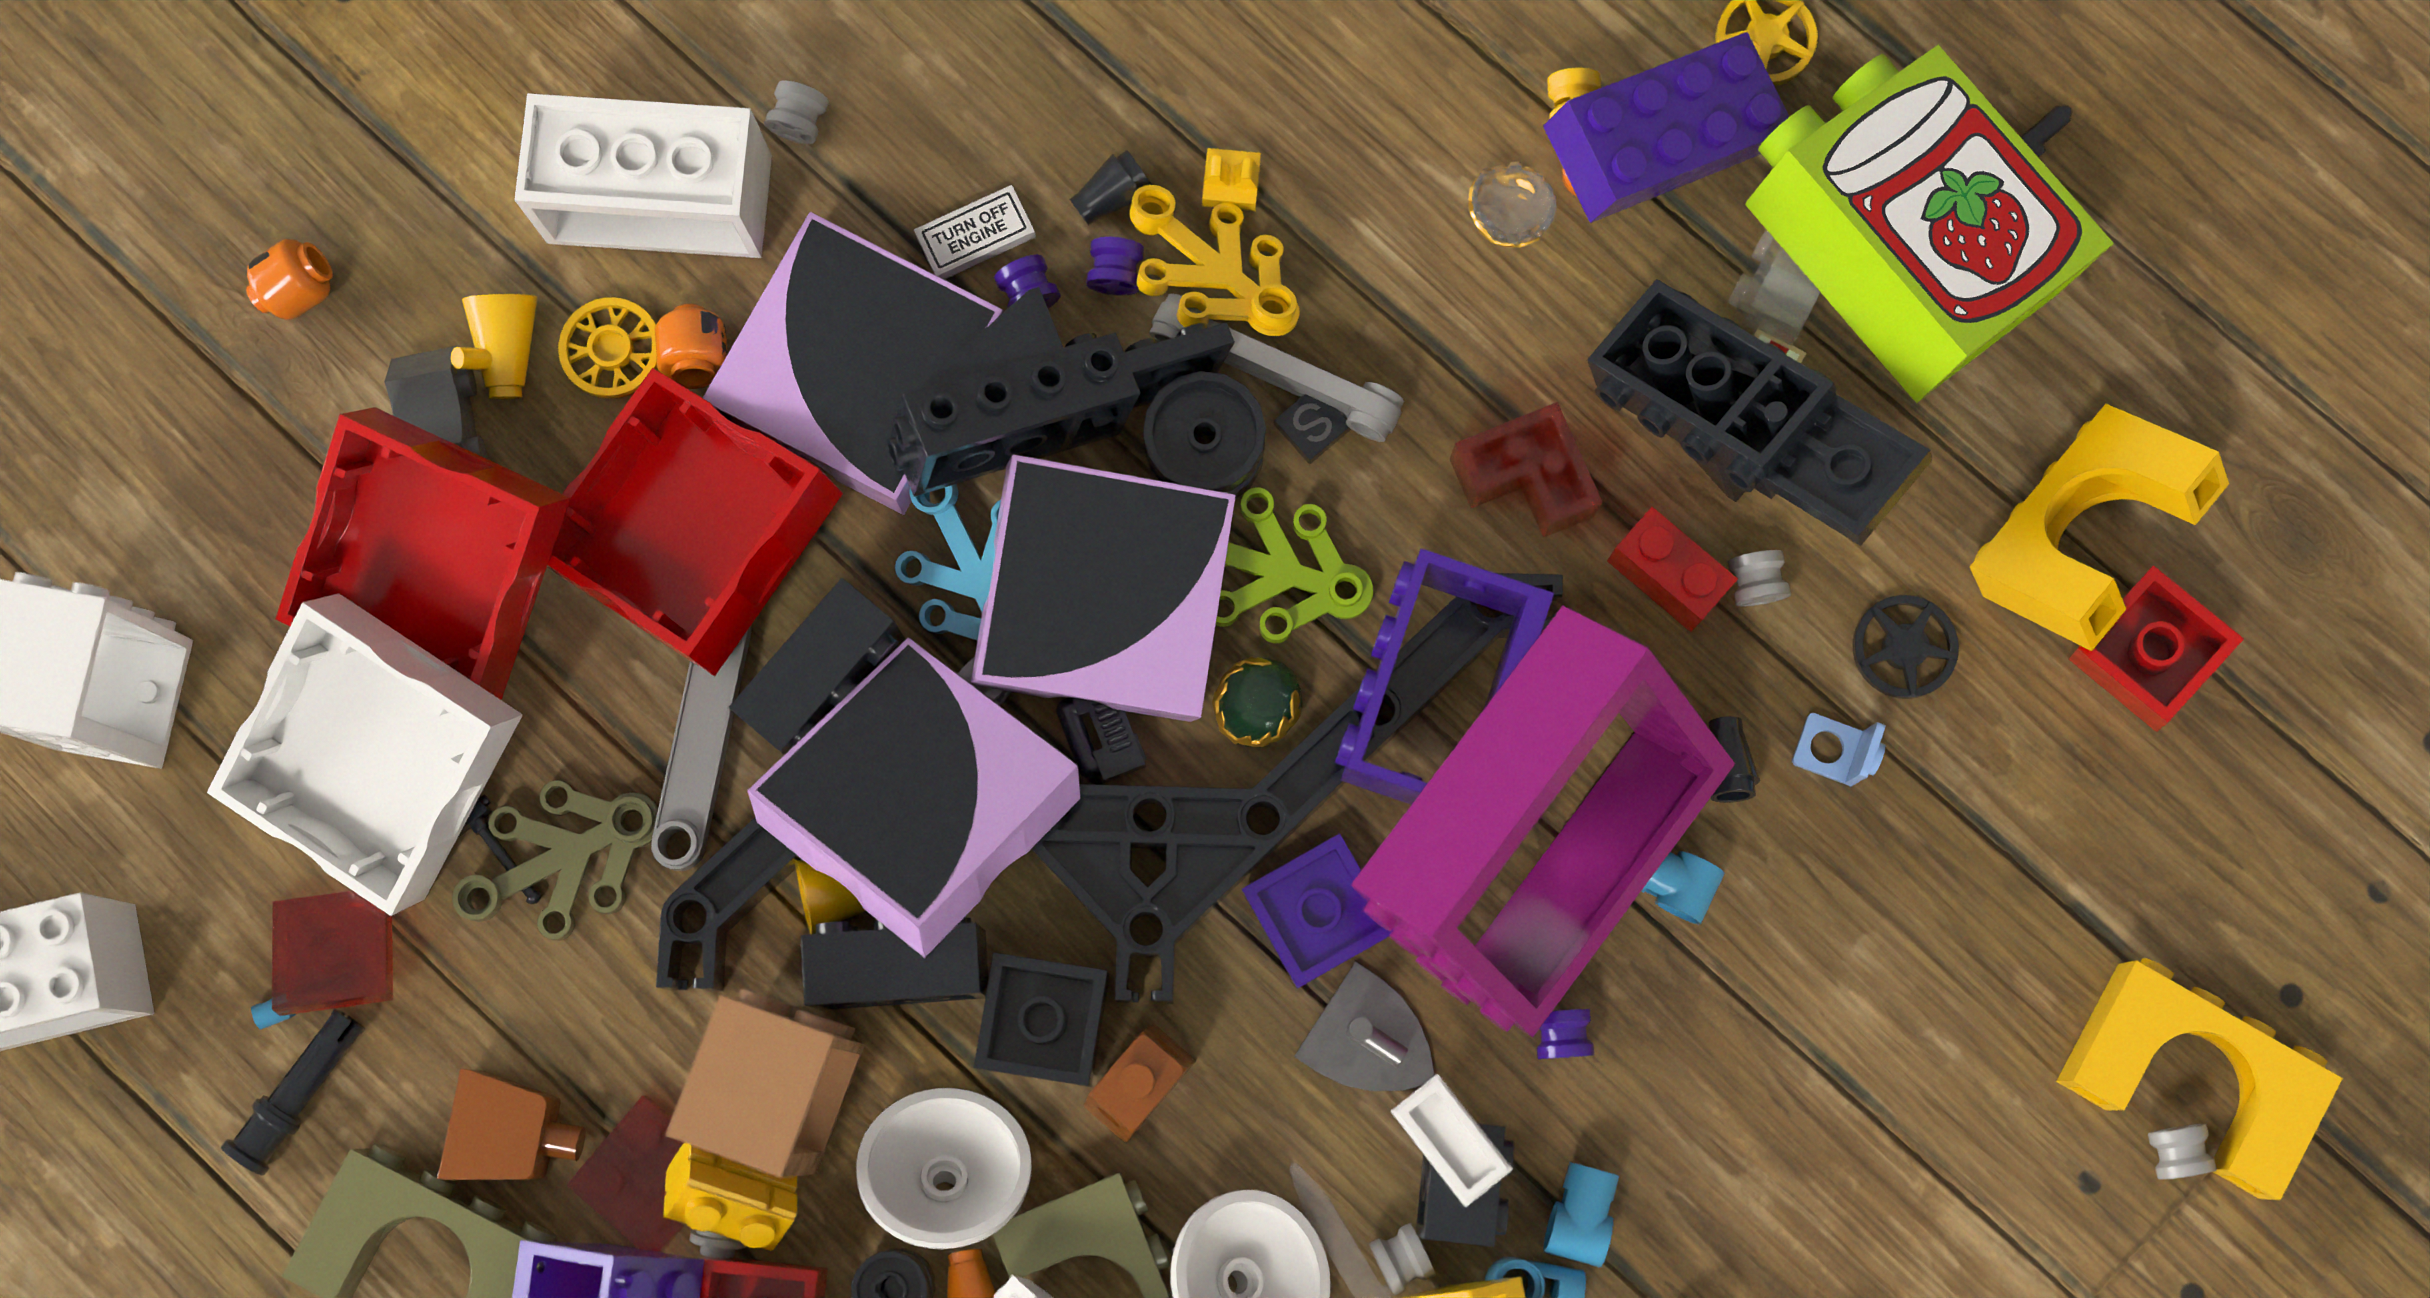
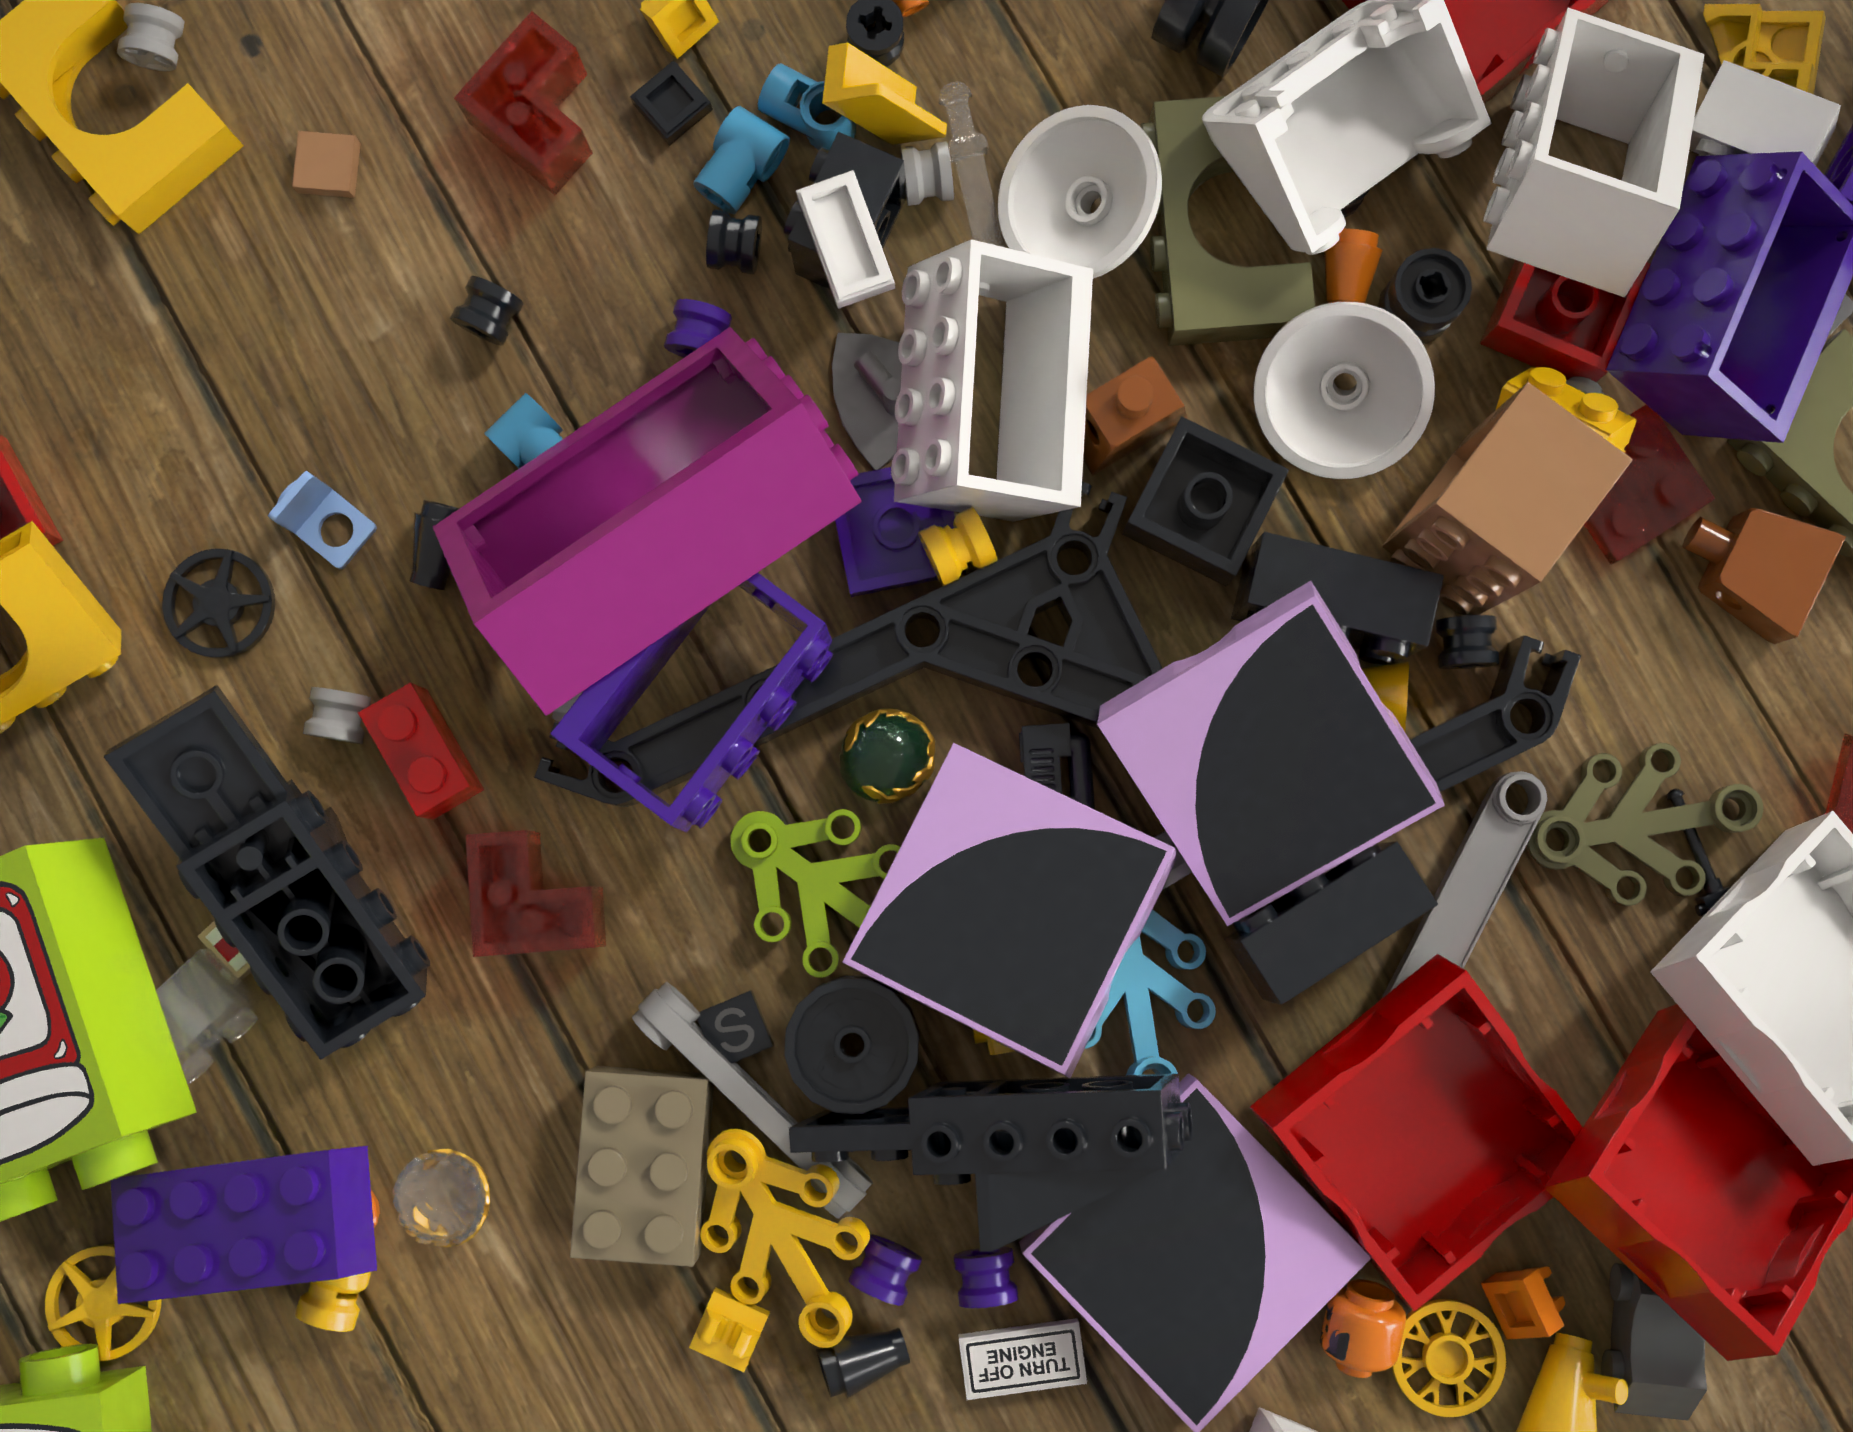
camera: 160 degrees left, 5 degrees up
none -> medium nougat tile [292,131,361,198]
none -> black wheel [450,276,524,346]
none -> clear red brick [454,11,593,196]
none -> dark tan brick [570,1066,714,1267]
none -> black tile [630,60,713,146]
none -> black wheel [706,210,762,274]
none -> white hose [891,239,1093,522]
none -> yellow wheel [918,507,998,586]
none -> black wheel [1436,615,1499,669]
none -> orange tile [1481,1267,1566,1340]

